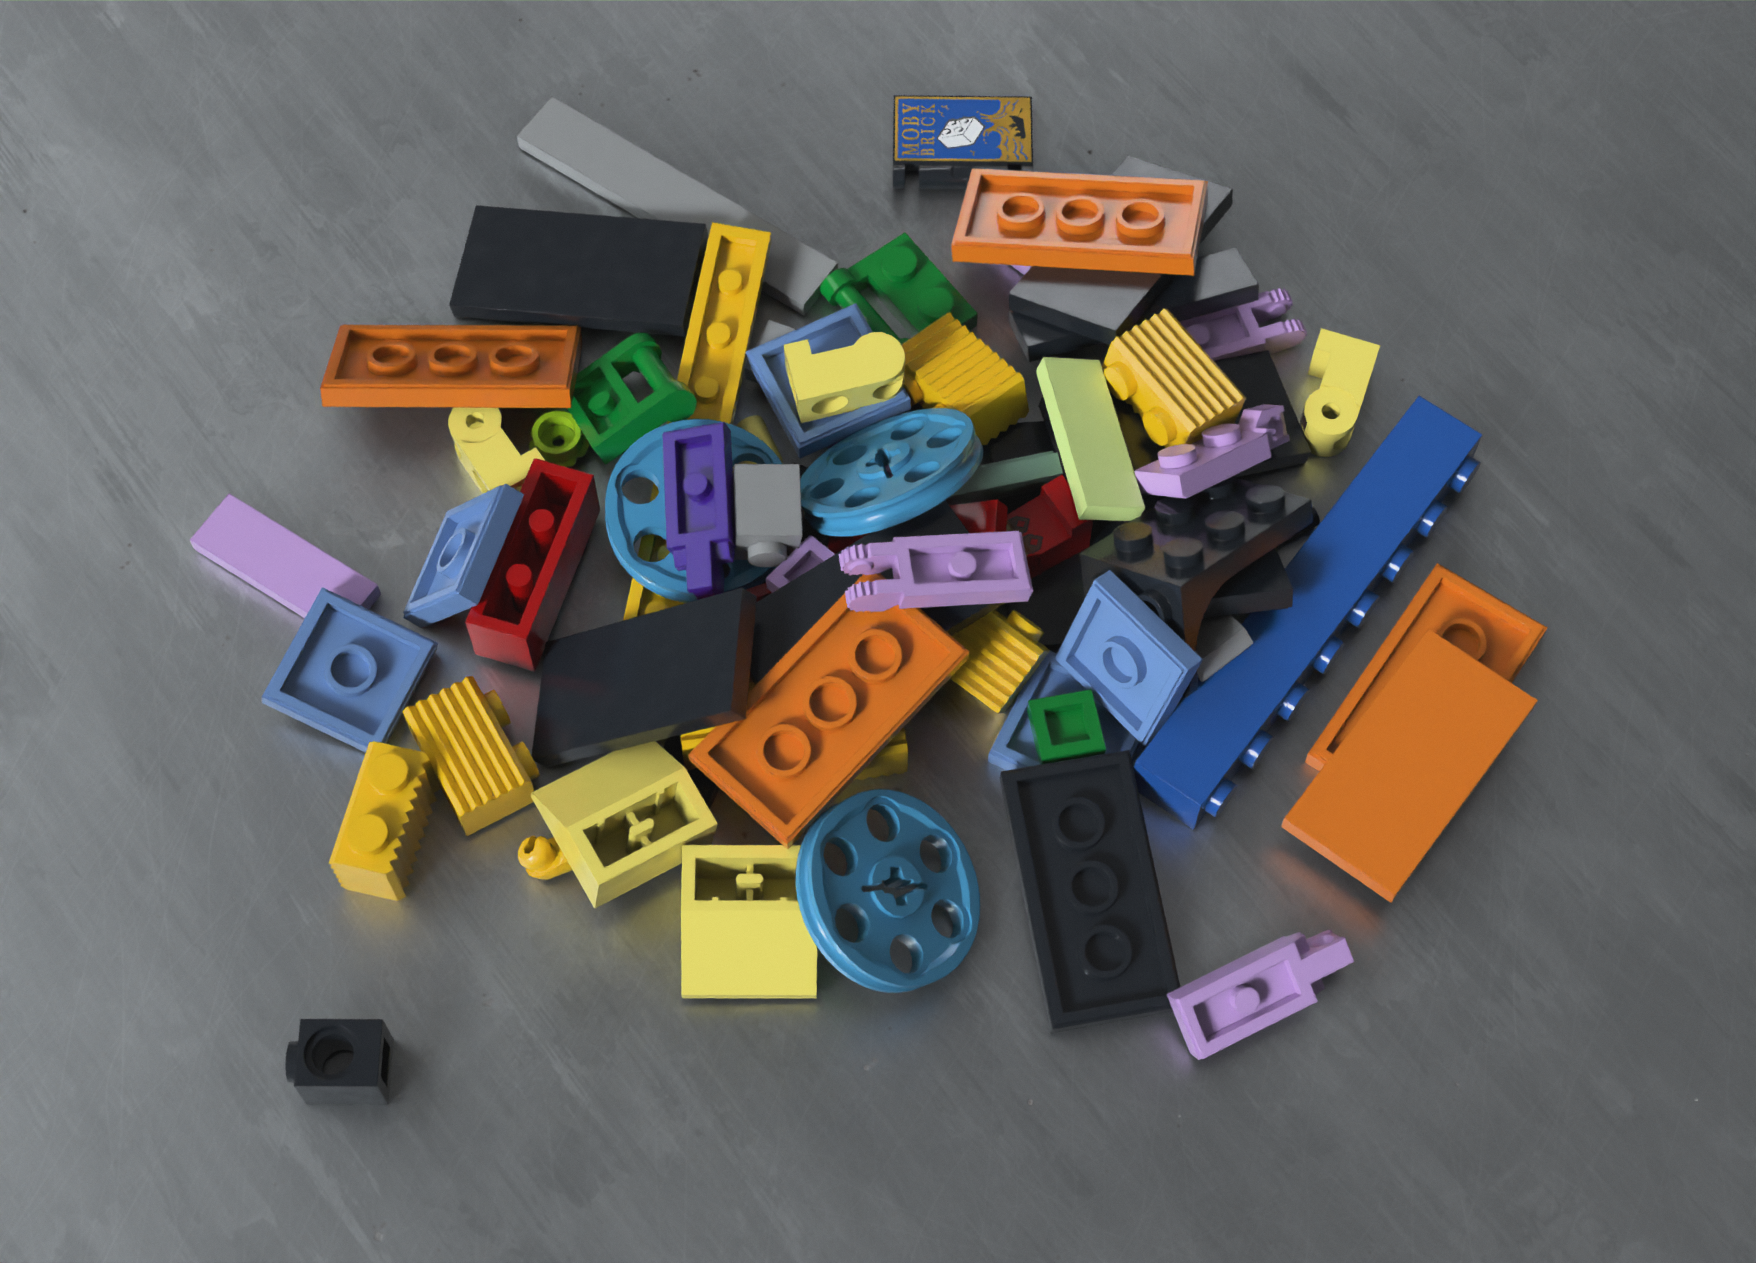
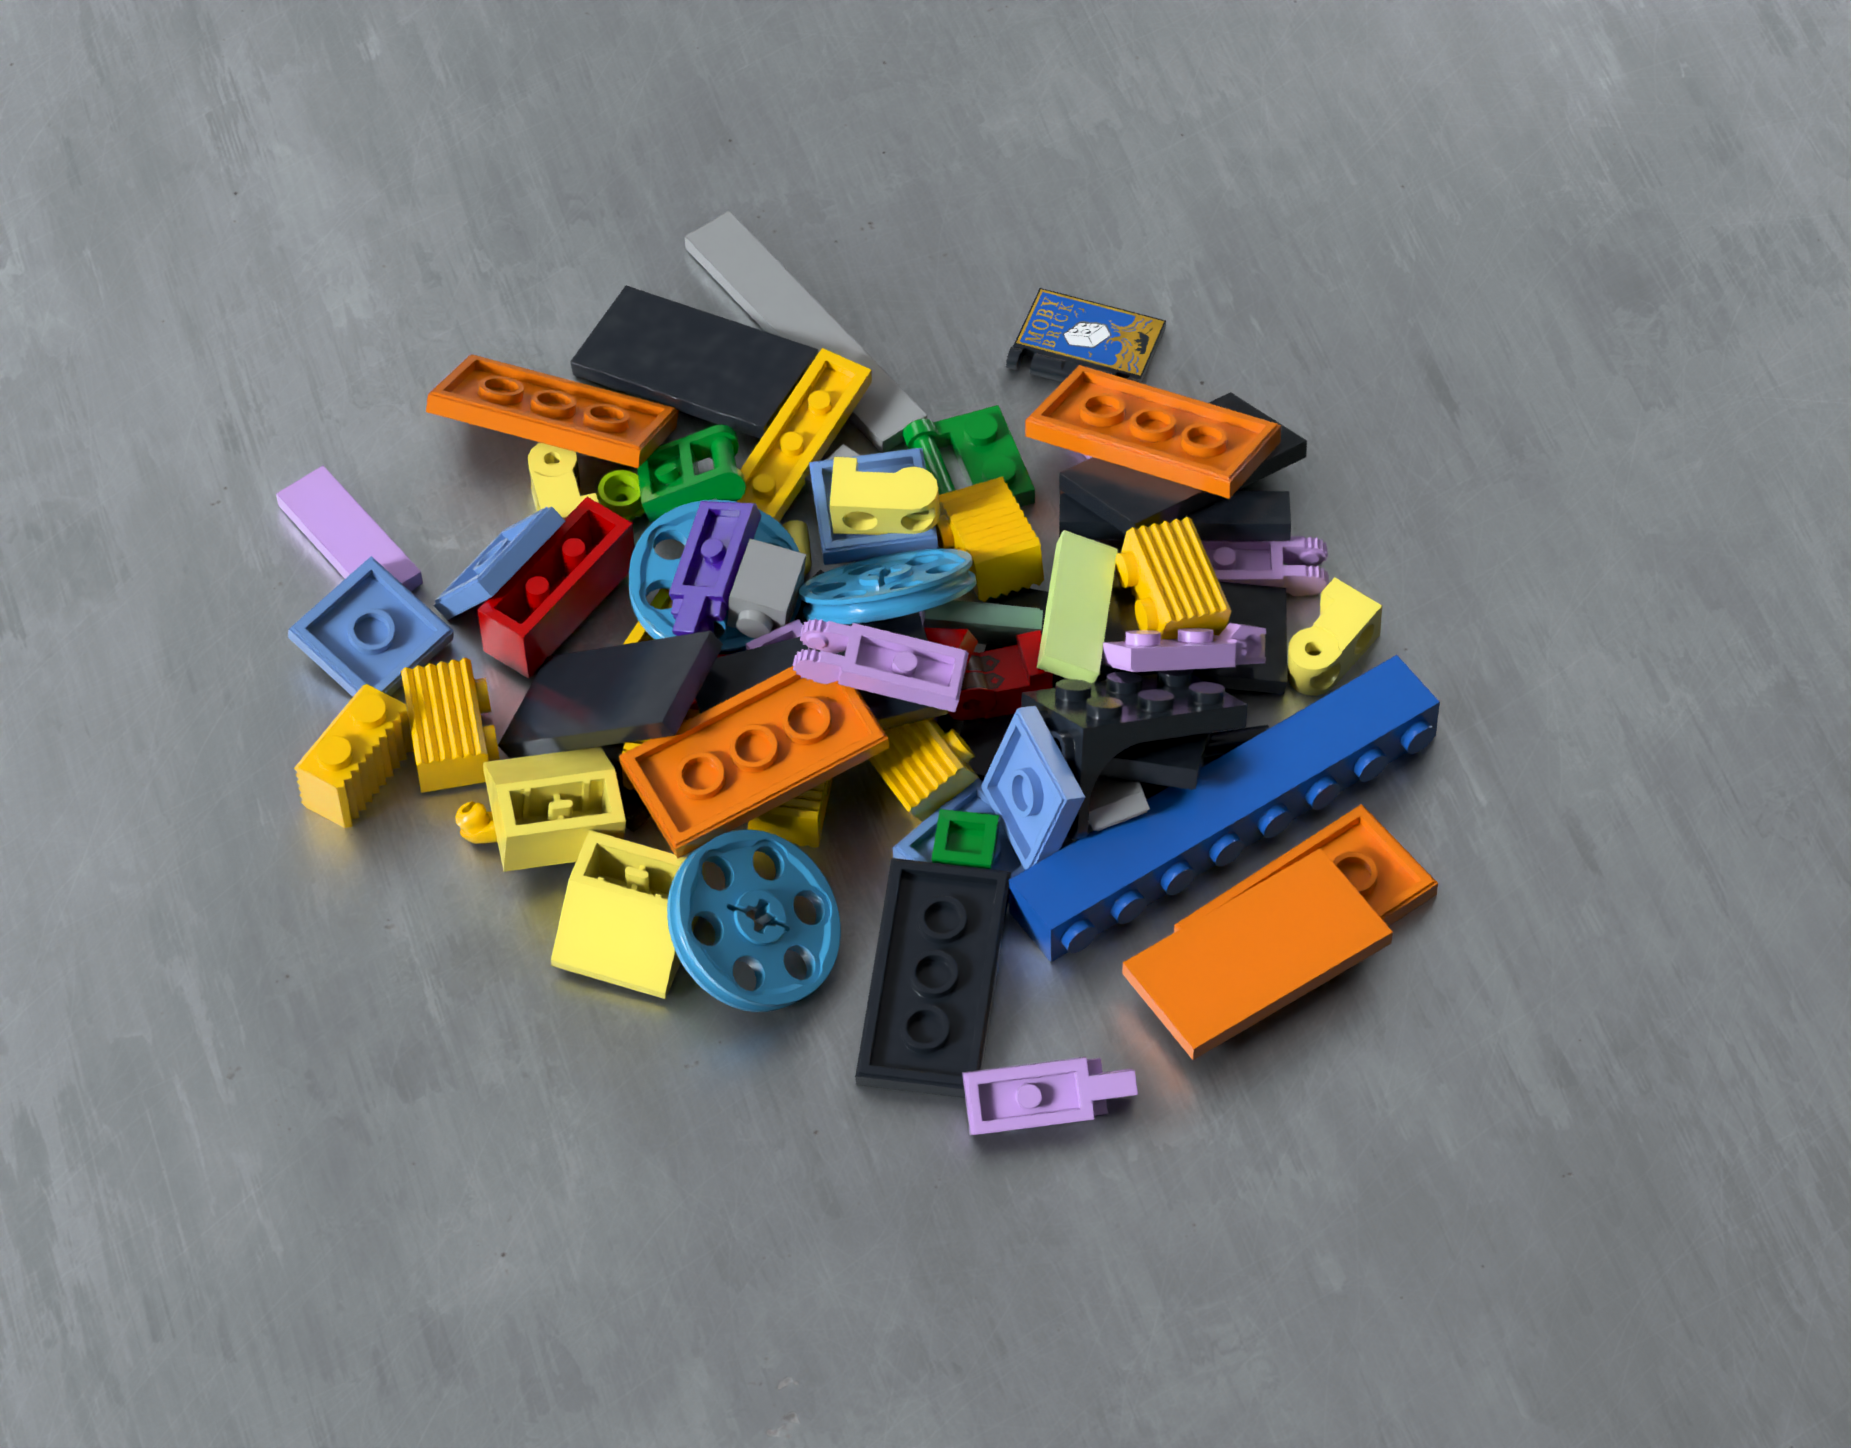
camera: 20 degrees right, 10 degrees down
black brick [285,1019,394,1105] -> none

